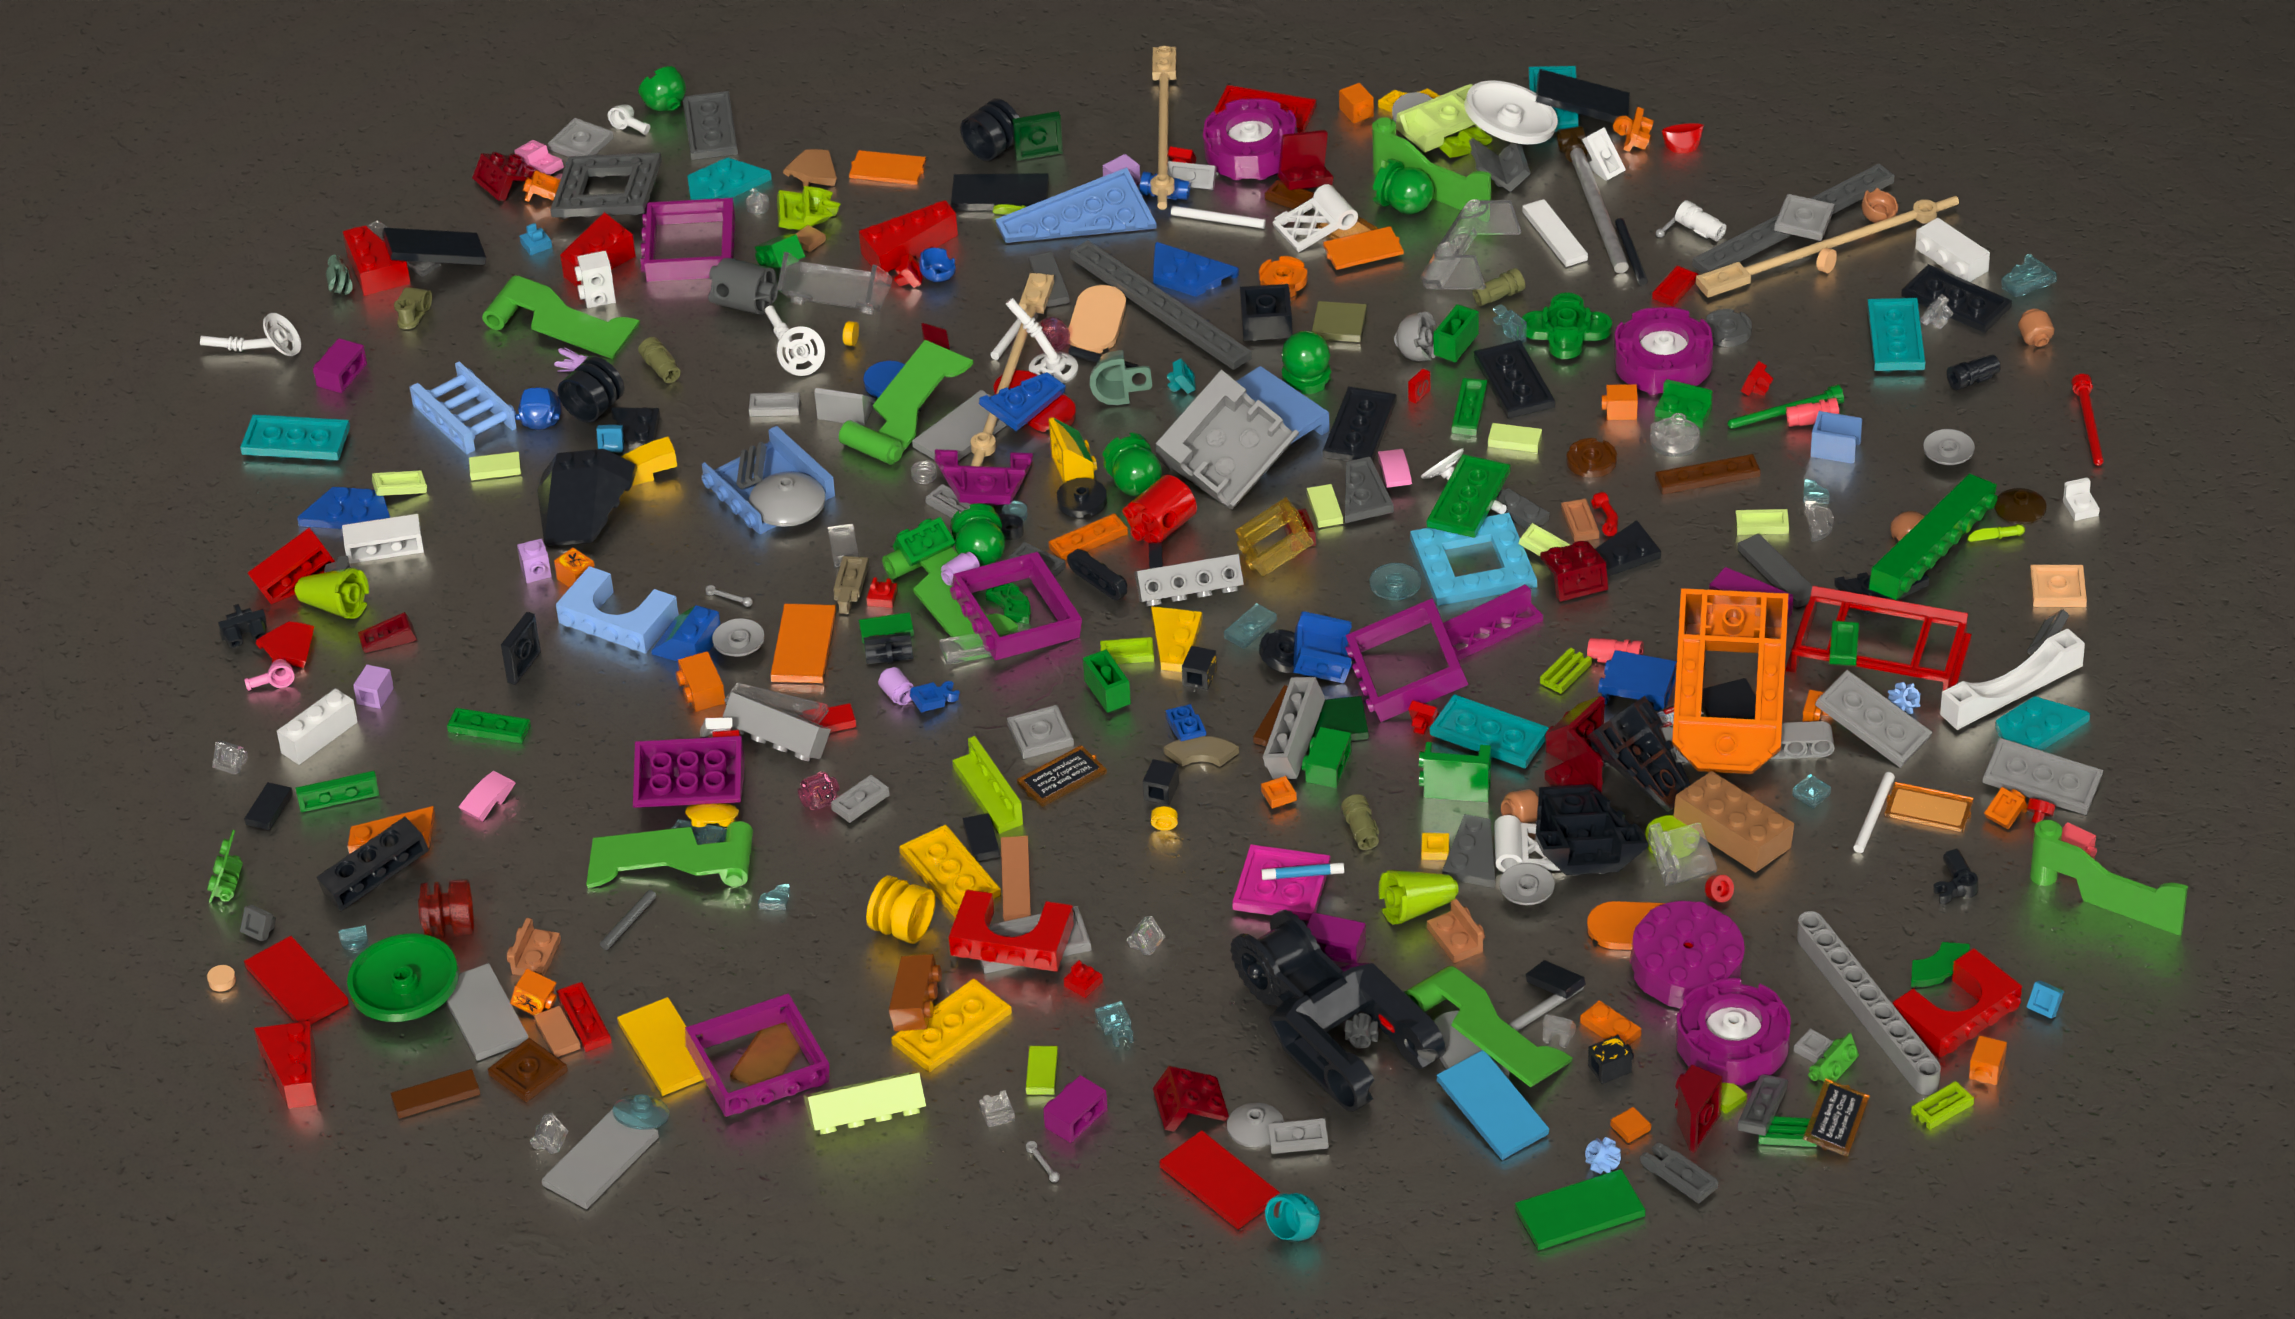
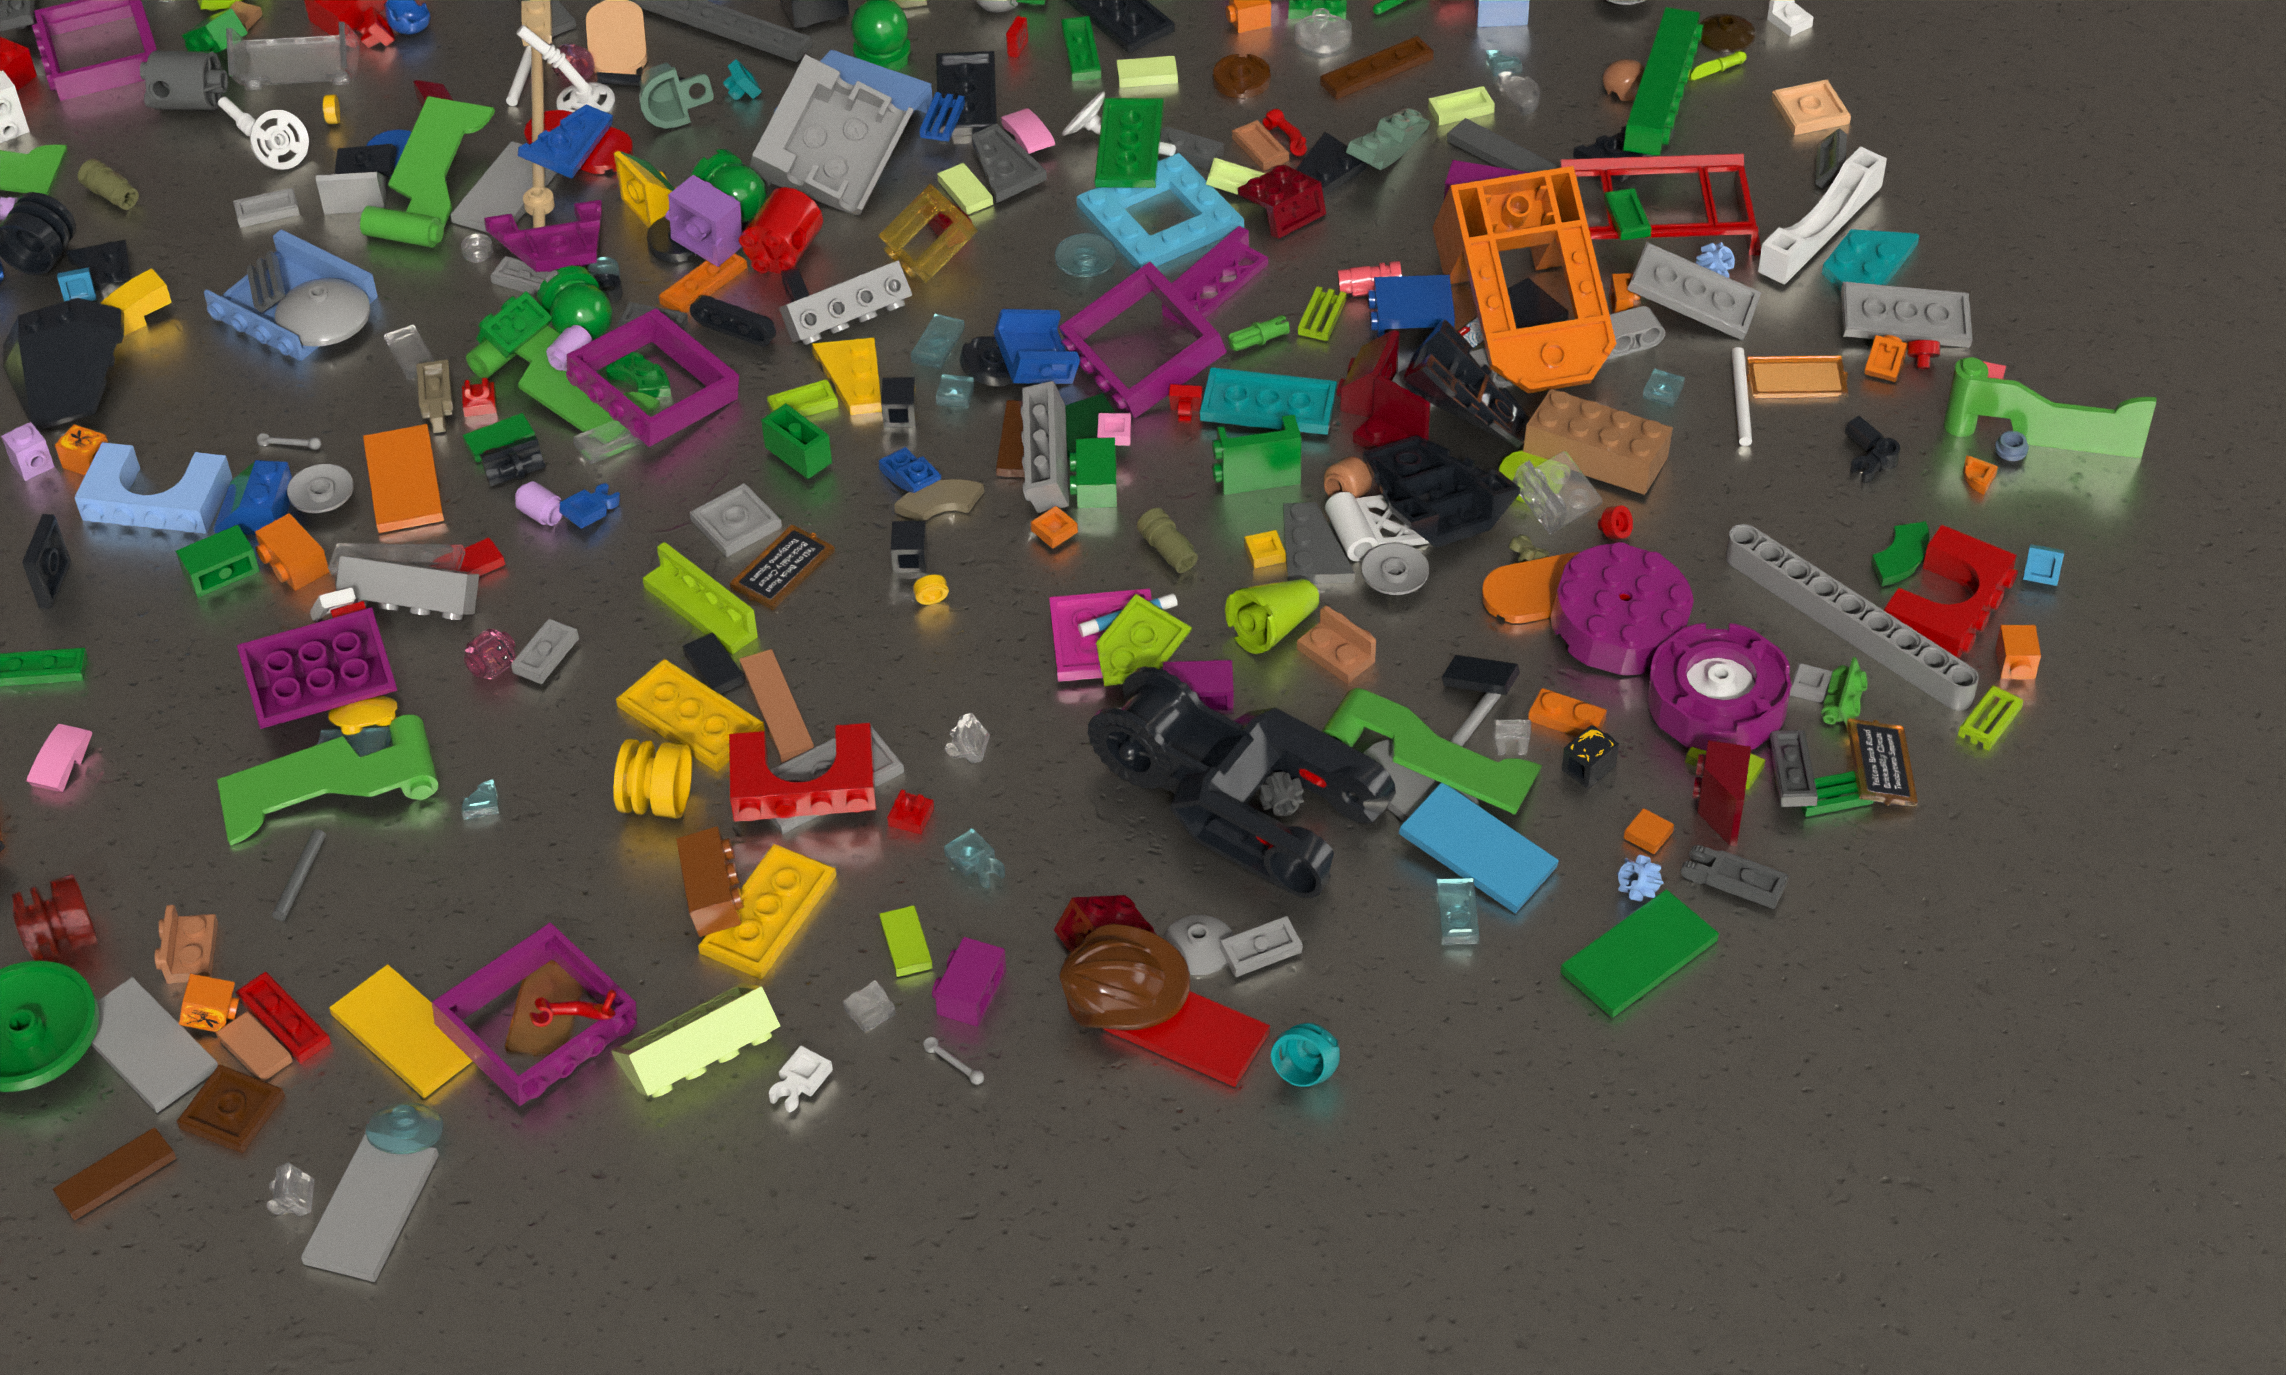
camera: 20 degrees left, 5 degrees up
none -> green brick [176,525,260,598]
none -> black plate [334,143,397,176]
none -> red piece [529,990,617,1027]
none -> medium lavender brick [665,175,742,267]
none -> white plate [769,1046,833,1113]
none -> blue tile [920,92,965,142]
none -> clear light blue plate [936,374,974,409]
none -> reddish brown piece [1059,924,1190,1030]
none -> lime tile [1096,594,1192,687]
none -> bright pink plate [1097,413,1131,446]
none -> bright green axle [1227,315,1290,351]
none -> sand green slope [1346,108,1430,170]
none -> clear light blue plate [1437,878,1479,945]
none -> olive piece [1508,534,1550,562]
none -> orange tile [1963,455,1998,495]
none -> sand blue plate [1995,431,2029,461]

